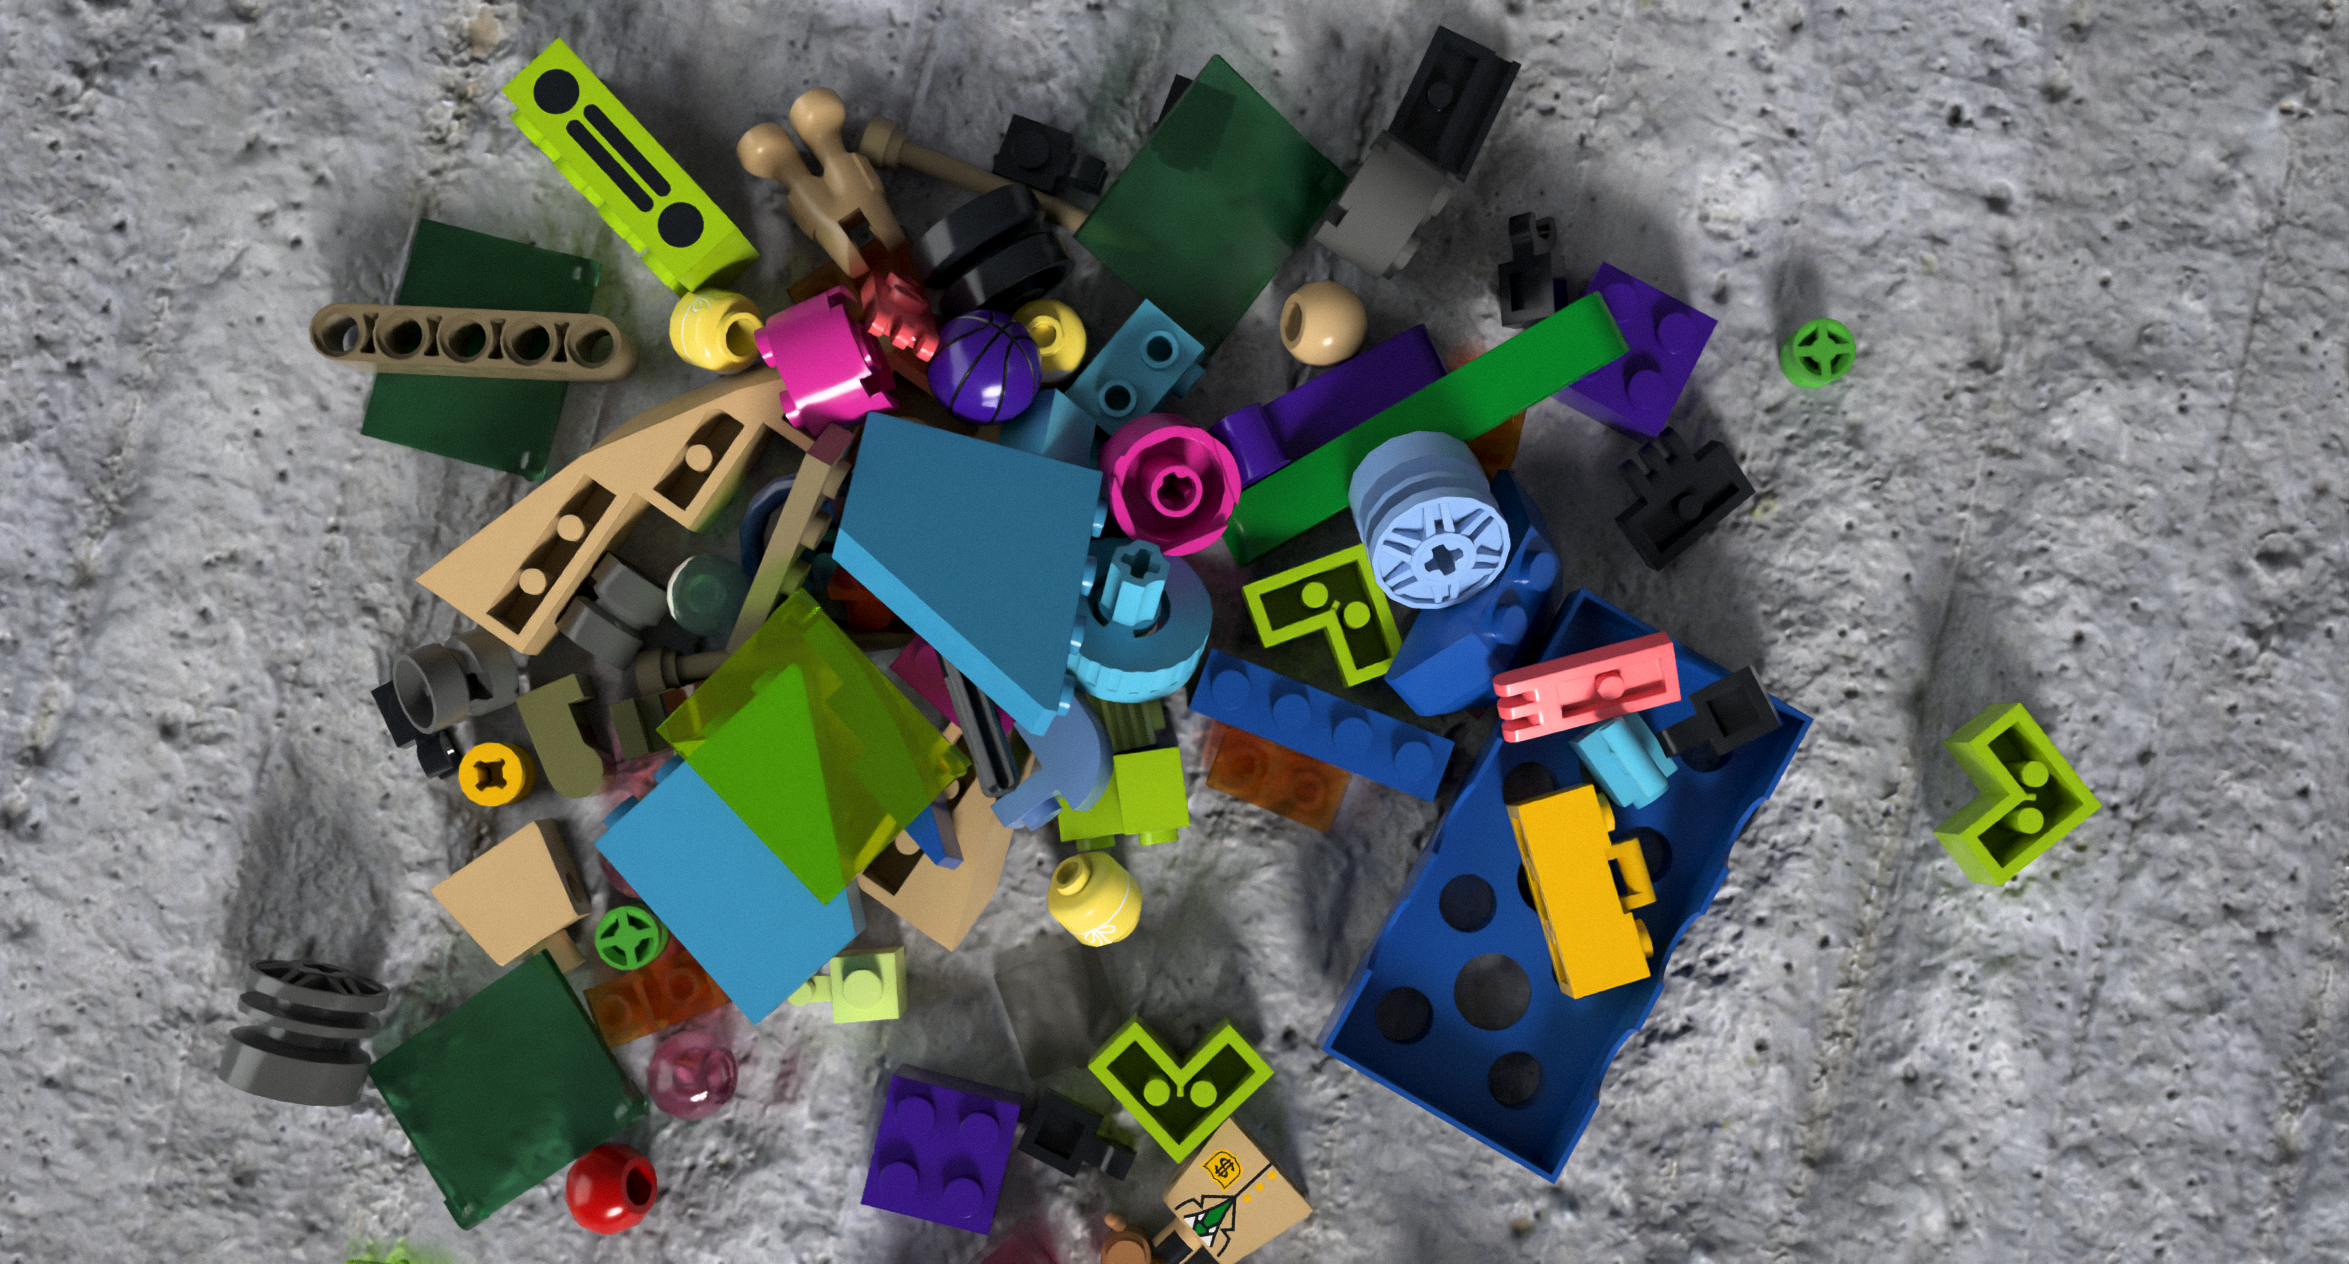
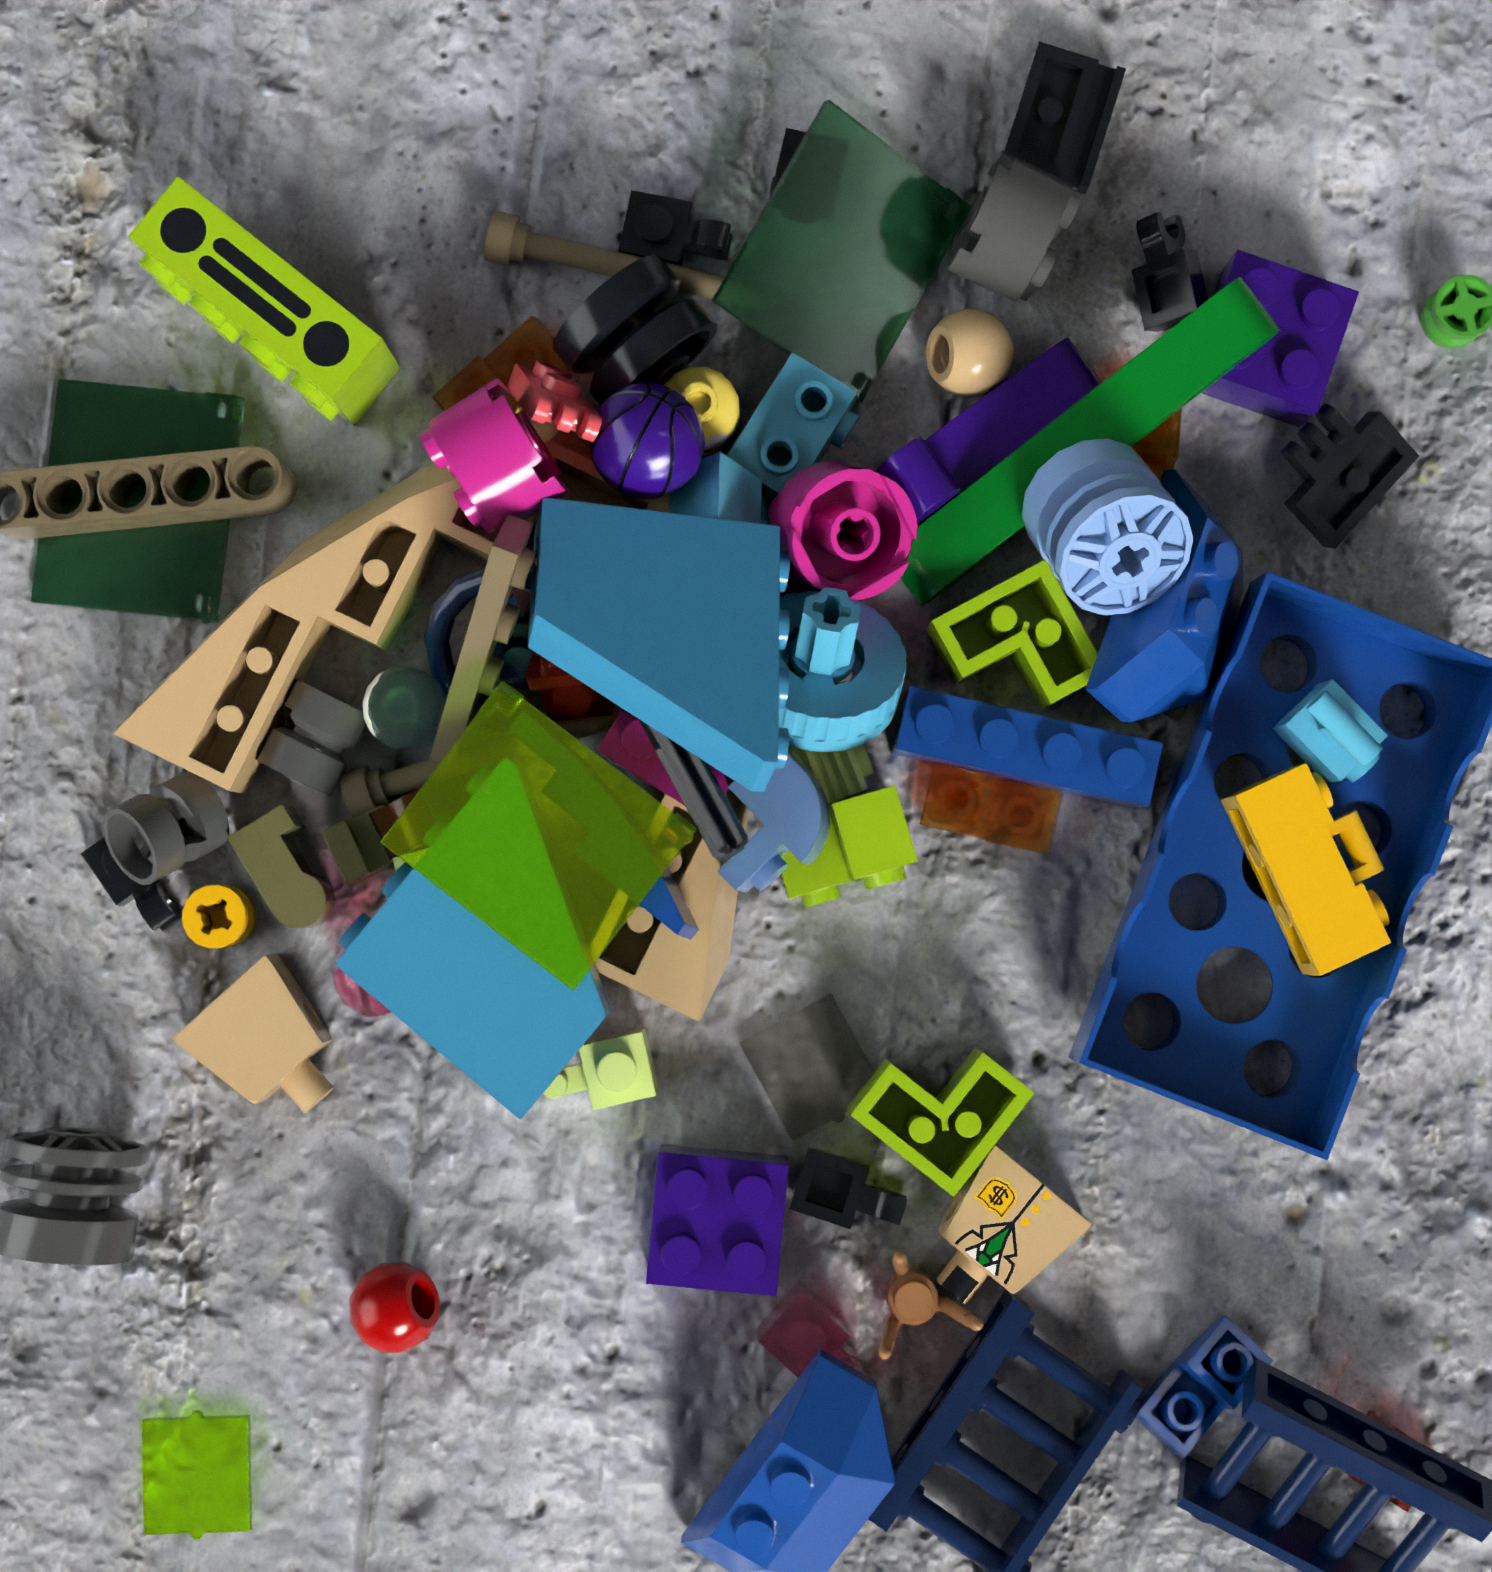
camera: 10 degrees left, 0 degrees up
clear green piece [368,948,650,1231] -> none
clear orange slope [583,950,732,1051] -> none
bright green wheel [595,902,671,970] -> none
clear pink piece [646,1030,738,1121] -> none
light yellow head [669,287,765,375] -> none
tan piece [736,87,906,279] -> none
light yellow head [1046,850,1143,947] -> none
coral hinge [1492,631,1681,742] -> none
black plate [1655,665,1784,758] -> none

